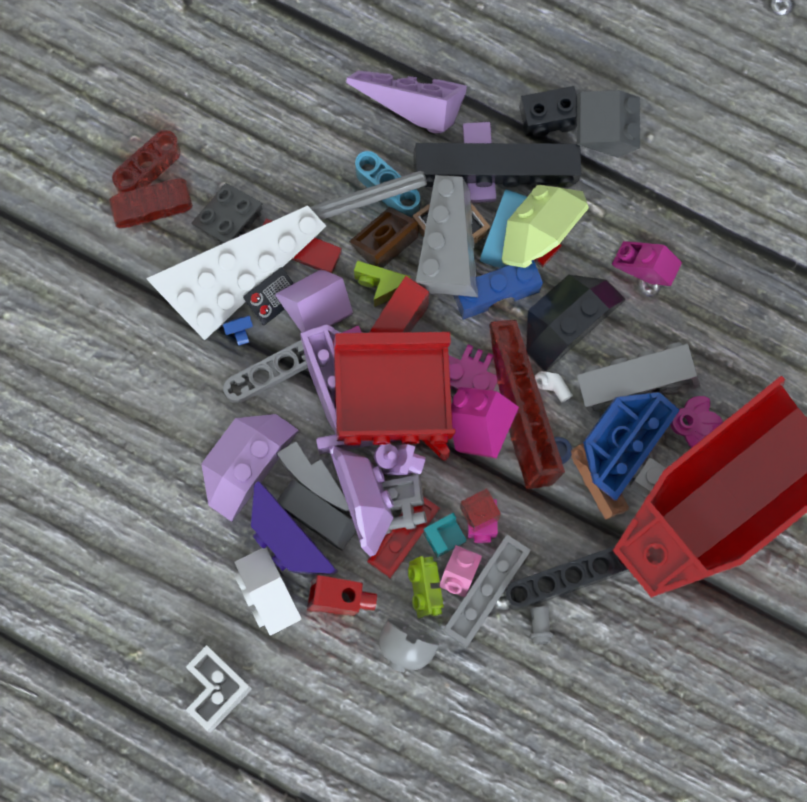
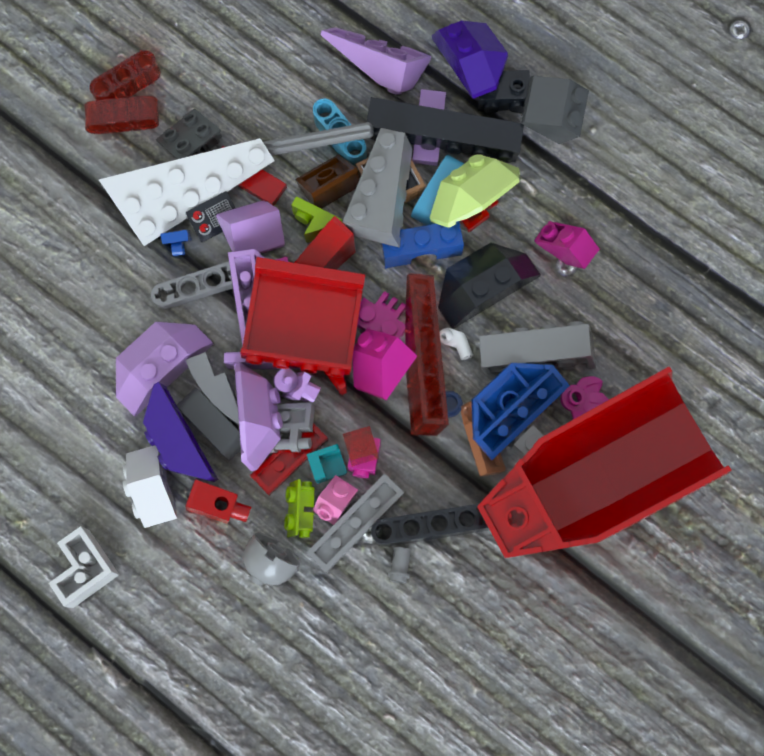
camera: 15 degrees right, 0 degrees up
none -> dark purple wedge [432,20,508,99]

